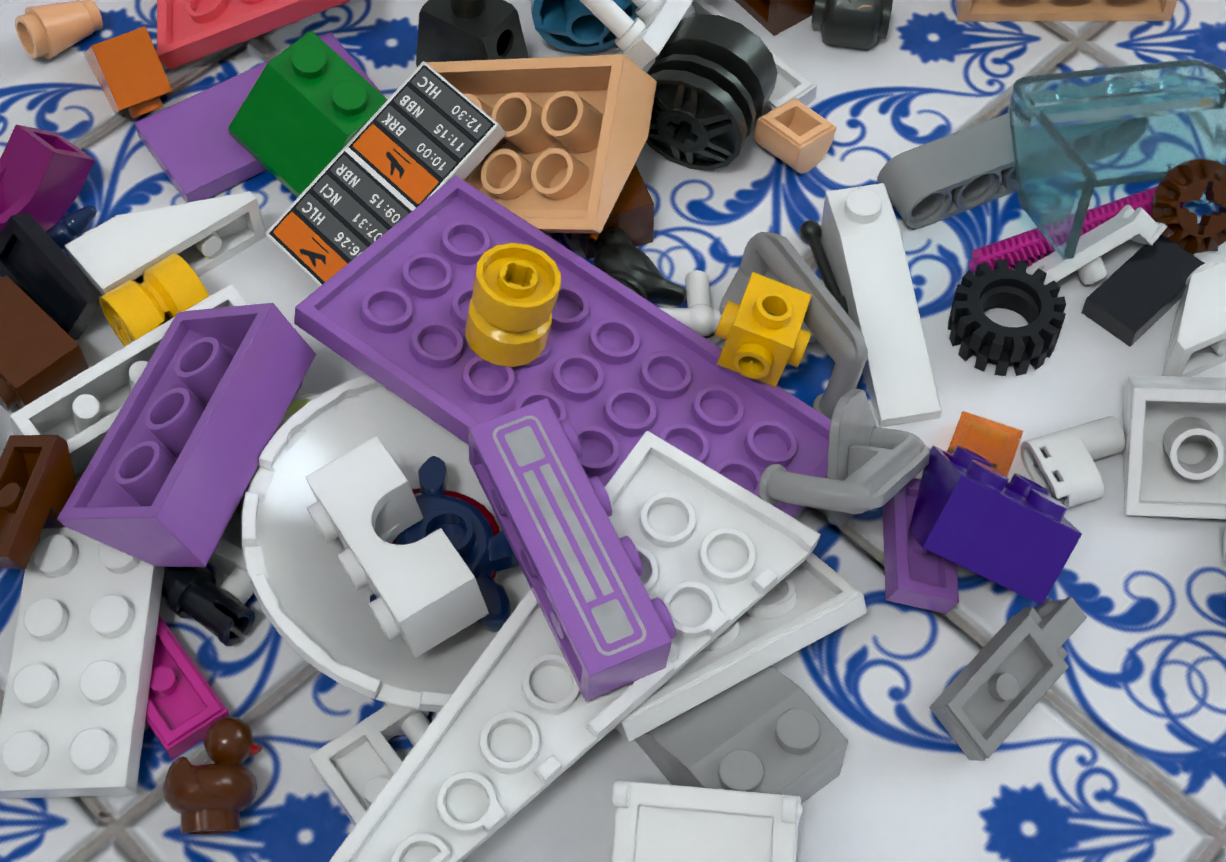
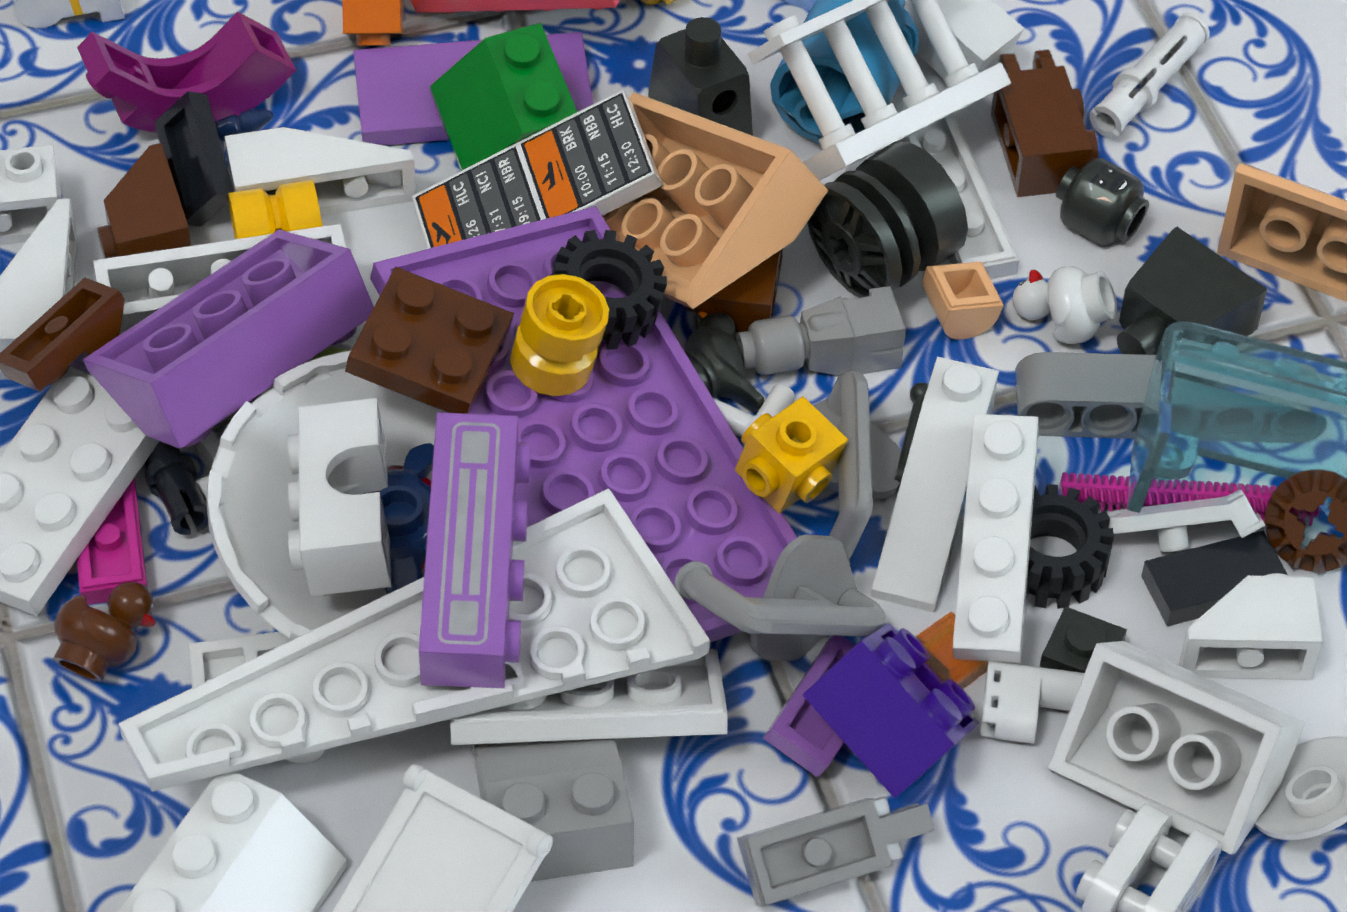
camera: 25 degrees right, 5 degrees down
none -> reddish brown plate [345,266,514,414]
none -> black tyre [551,230,667,350]
none -> light grey piece [736,286,906,376]
none -> white plate [952,414,1039,663]
none -> white animal [1012,266,1117,344]
none -> pearl dark grey plate [1040,606,1127,673]
none -> pearl dark grey torso [1117,227,1267,357]

